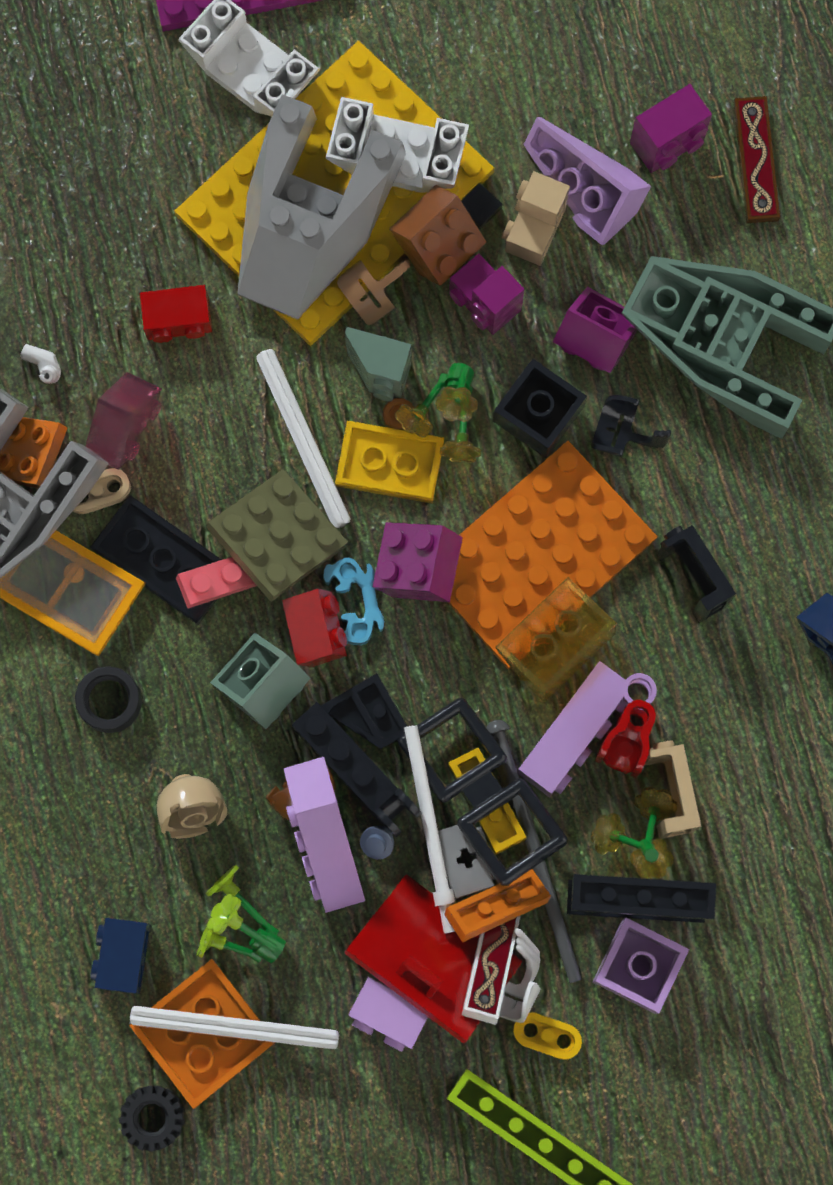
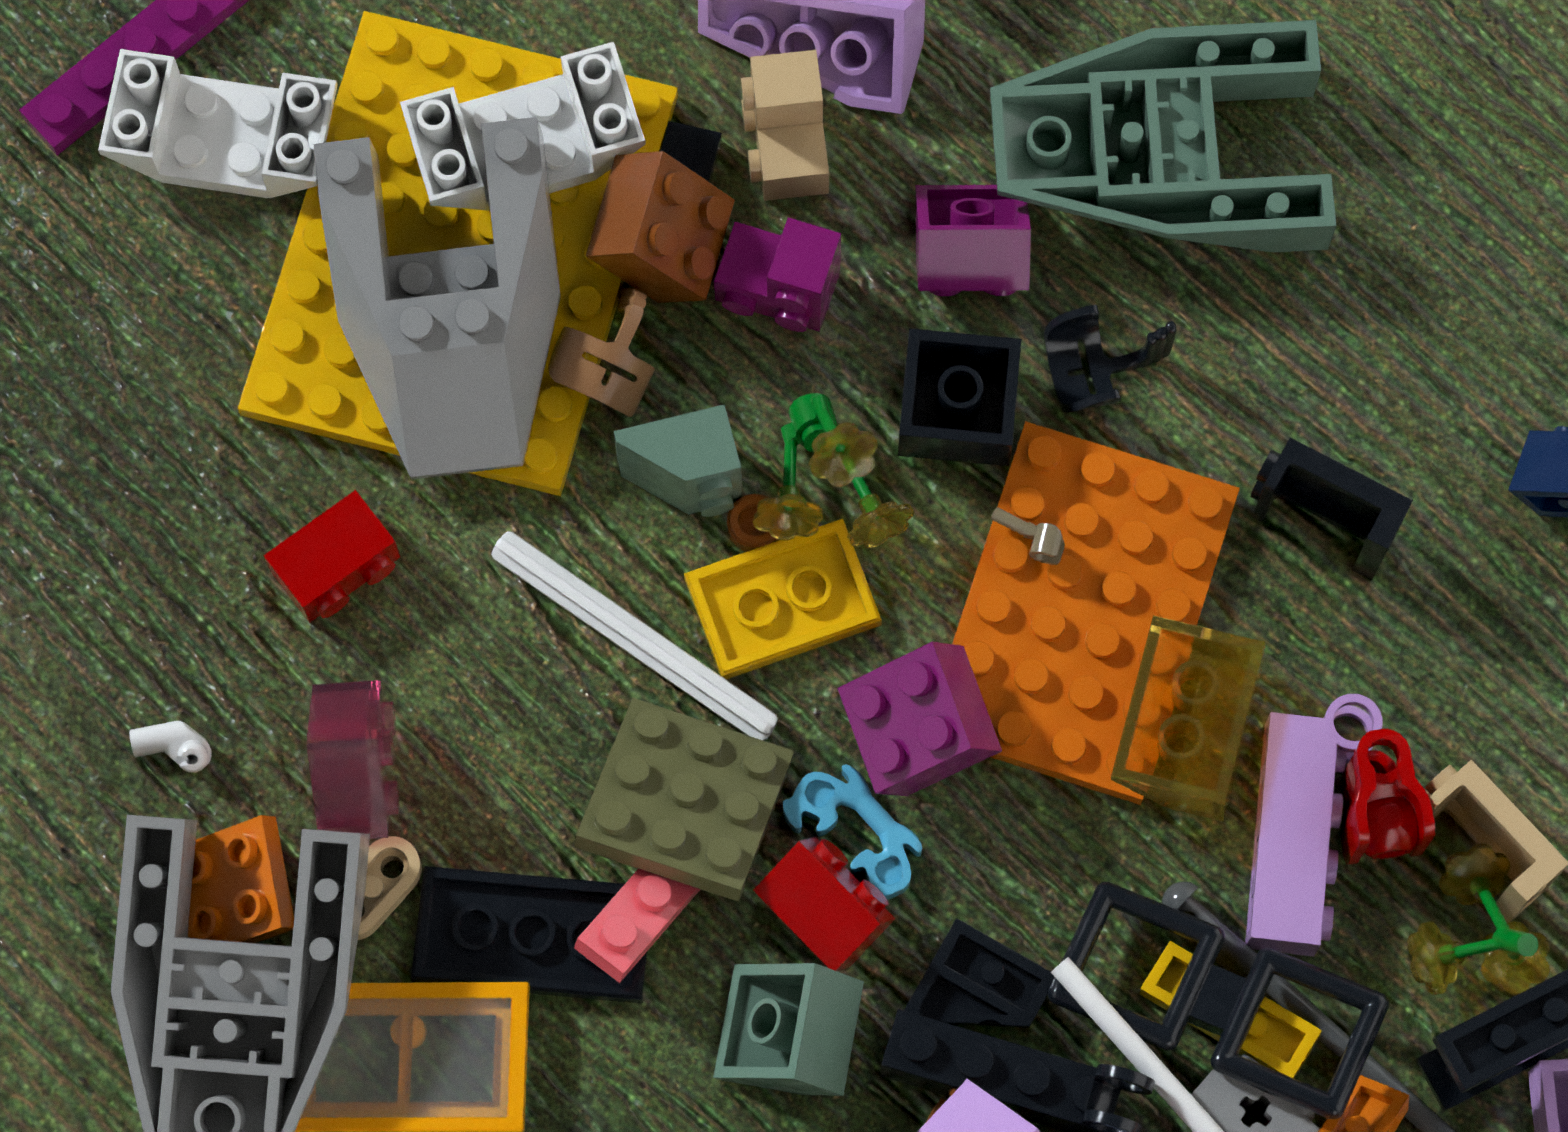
camera: 30 degrees left, 5 degrees down
none -> dark tan hand [991,507,1065,565]

